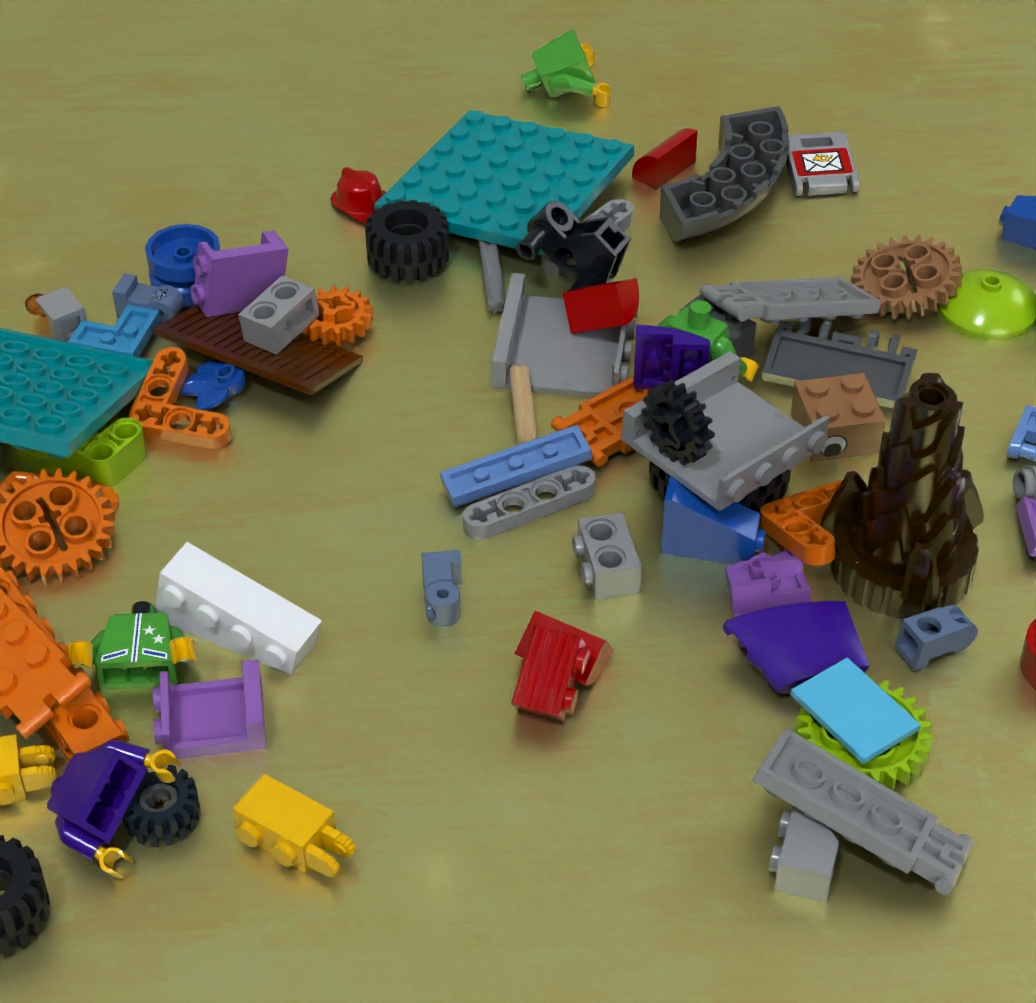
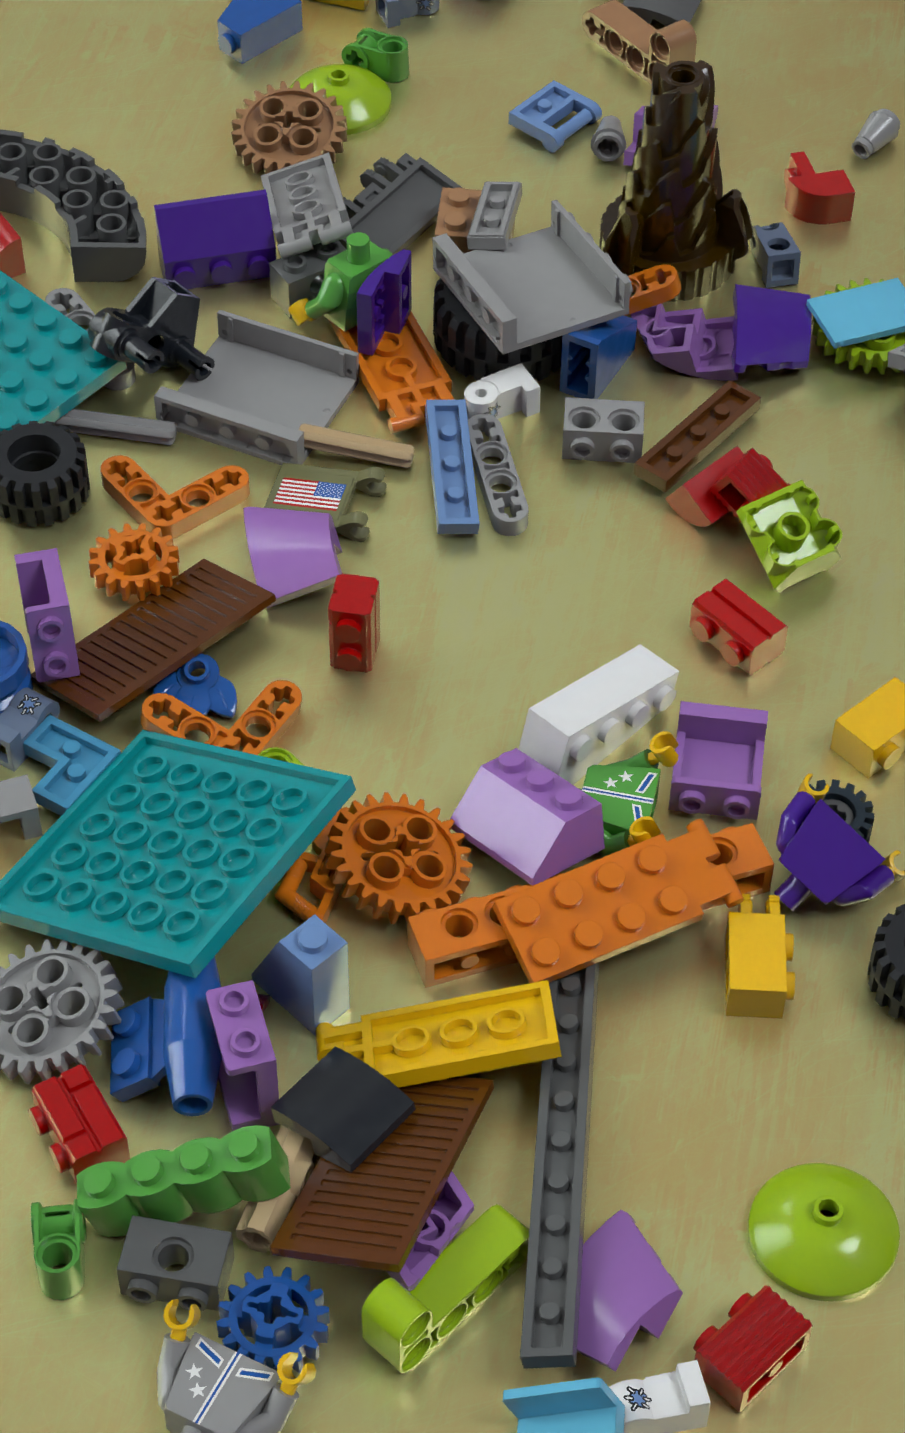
camera: 75 degrees left, 5 degrees up
light grey brick [238,275,320,355] -> none
sand blue leg [421,550,462,627] -> none
red brick [562,278,639,334] -> none
black gear [641,380,715,465] -> none
light grey container [786,132,860,196] -> none
none -> orange beam [101,455,250,539]
none -> dark purple slope [154,189,276,289]
none -> medium lavender slope [243,507,343,609]
none -> olive flag [264,462,387,542]
none -> red brick [328,573,380,673]
none -> medium lavender slope [450,748,605,886]
none -> white leg [464,363,540,419]
none -> light grey tile [467,181,522,250]
none -> reddish brown plate [634,380,761,493]
none -> red brick [689,579,788,676]
none -> lime slope [736,480,842,593]

